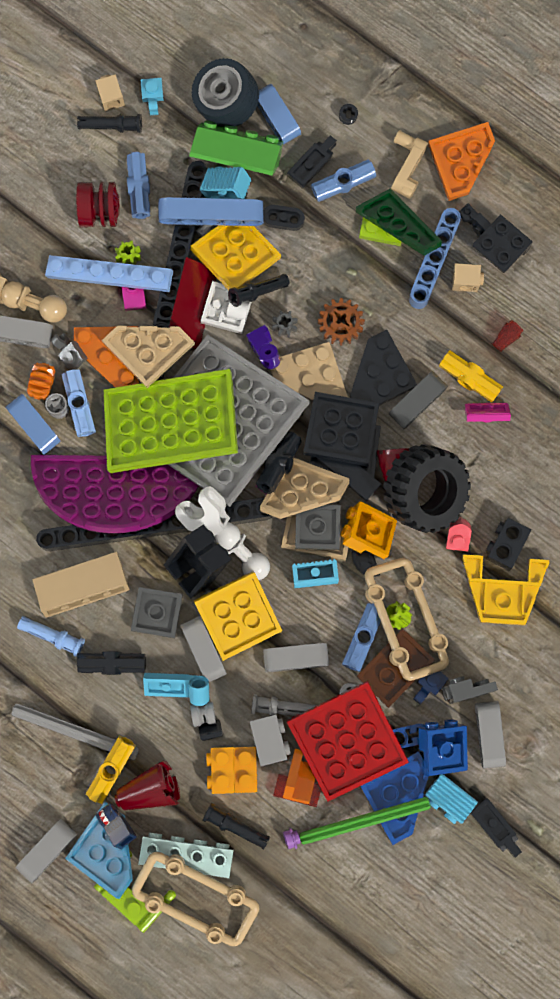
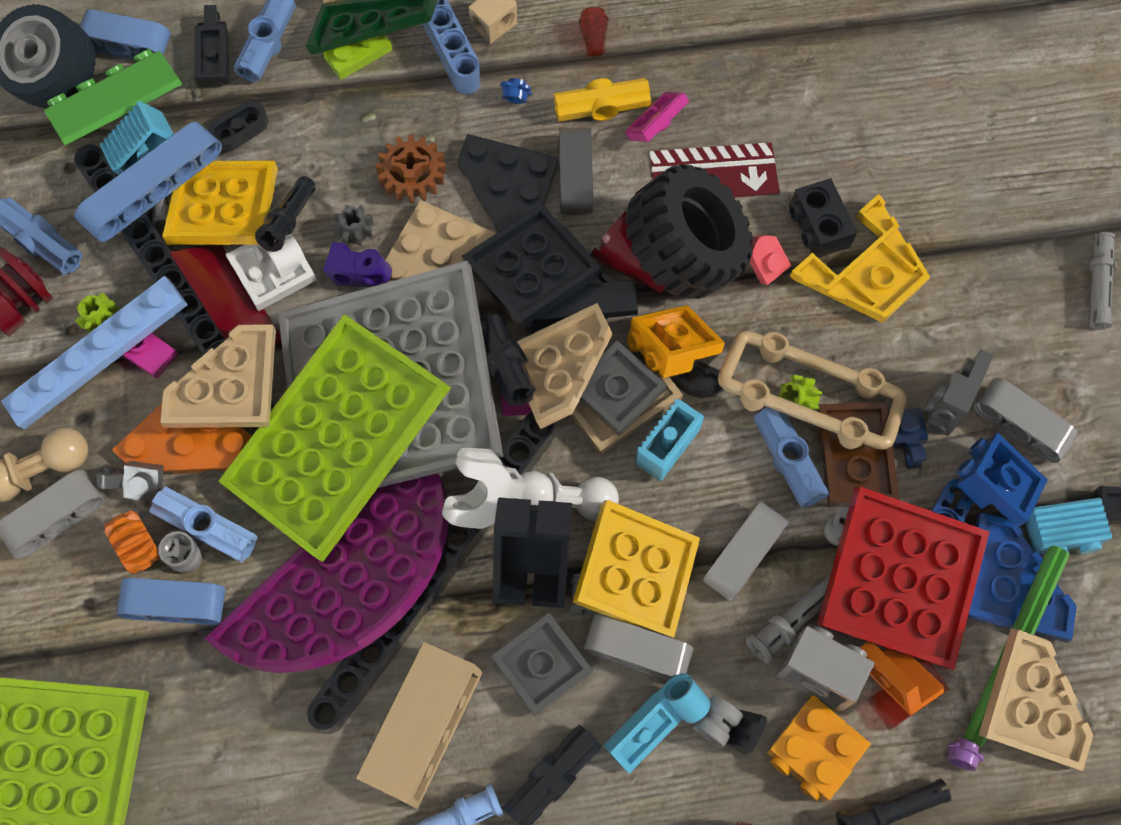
camera: 50 degrees left, 10 degrees down
none -> blue plate [500,78,532,104]
none -> dark red sticker [650,142,780,197]
none -> tan plate [979,628,1094,771]

